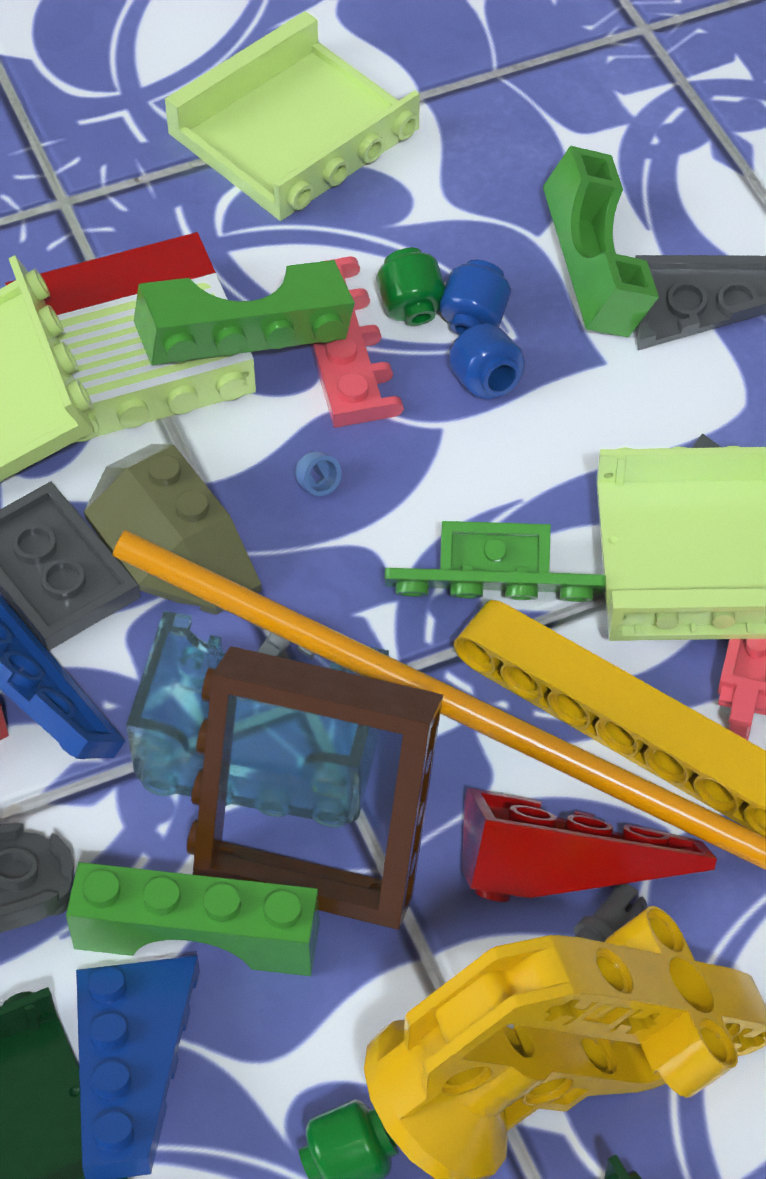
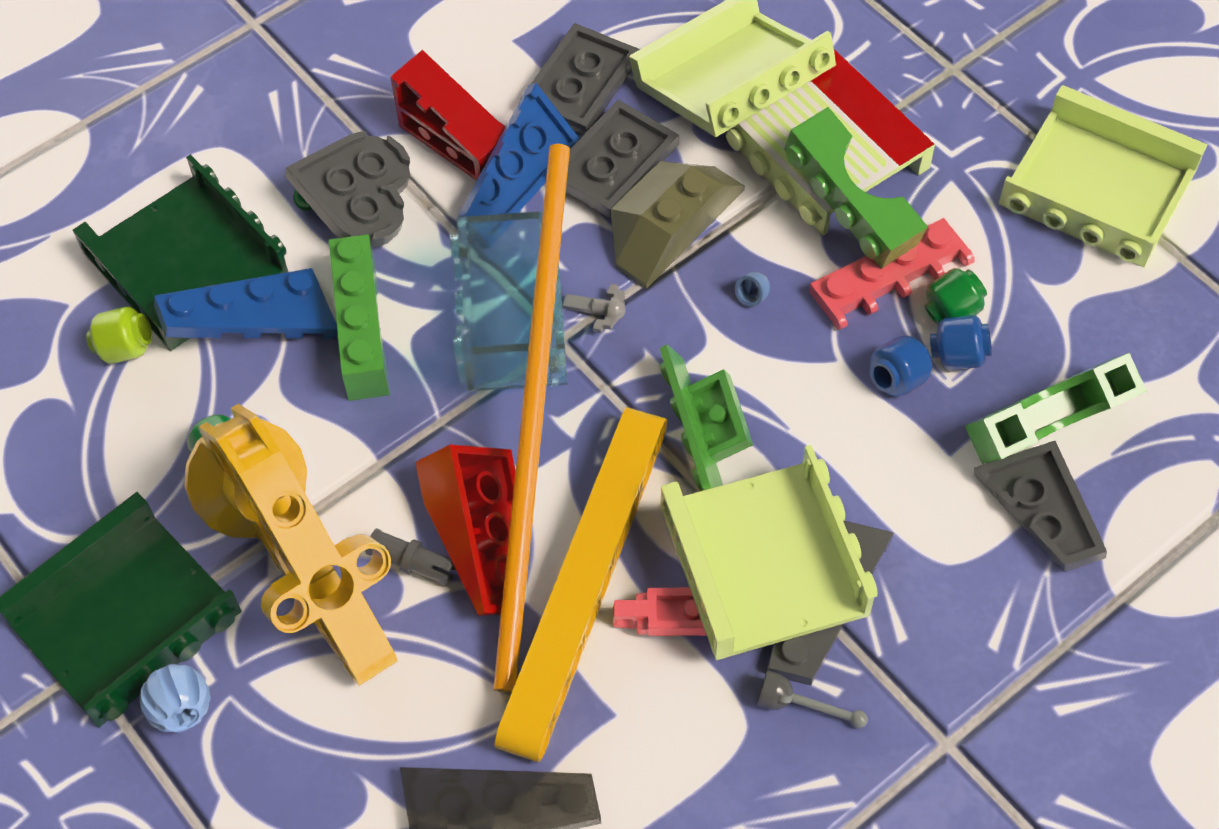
camera: 75 degrees right, 5 degrees up
reddish brown window [187,646,444,930] -> none

